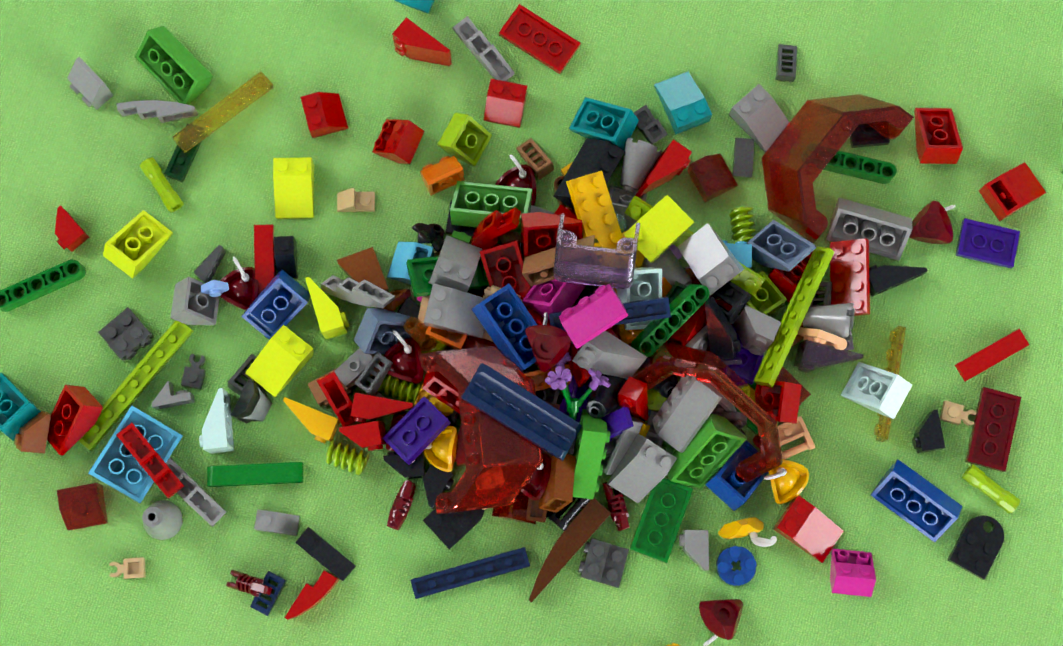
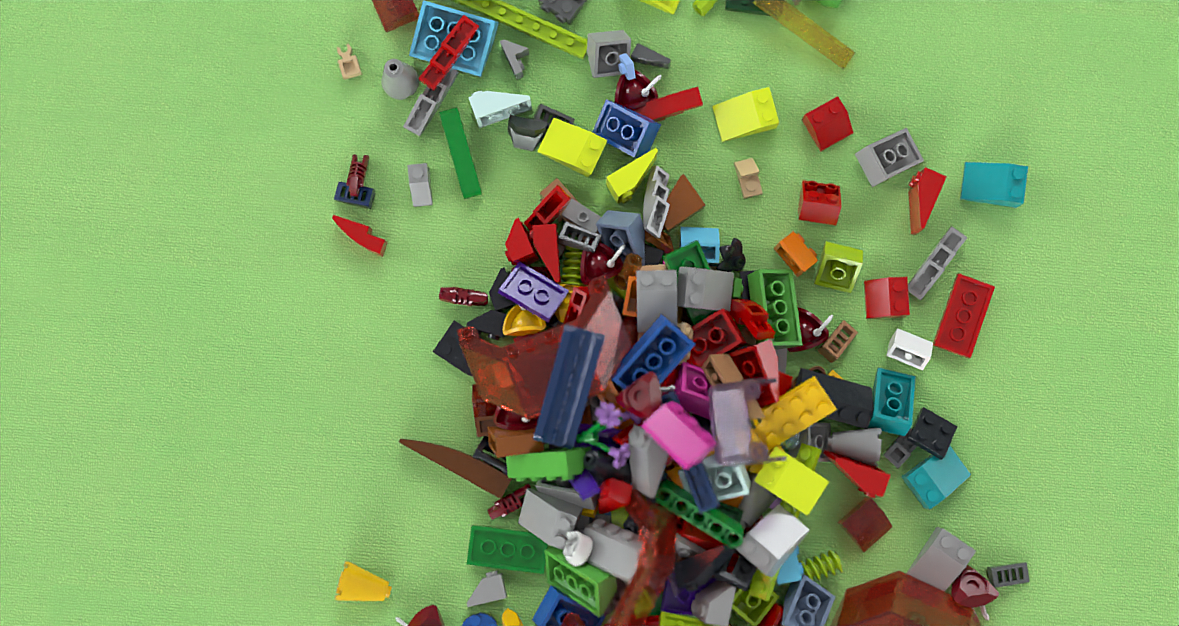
camera: 80 degrees right, 5 degrees up
dark grey plate [181,354,206,389] -> none
black slope [274,236,298,278] -> none
yellow slope [283,397,340,444] -> none
black slope [295,527,356,581] -> none
lime piece [326,440,370,475] -> none
dark blue plate [410,547,530,599] -> none
dark grey plate [578,538,629,588] -> none
dark grey slope [733,138,754,177] -> none
none -> white hair [563,531,593,566]
none -> light grey slope [855,128,924,187]
none -> white brick [886,328,933,370]
none -> black plate [907,407,958,460]
none -> dark red hat [951,565,999,620]

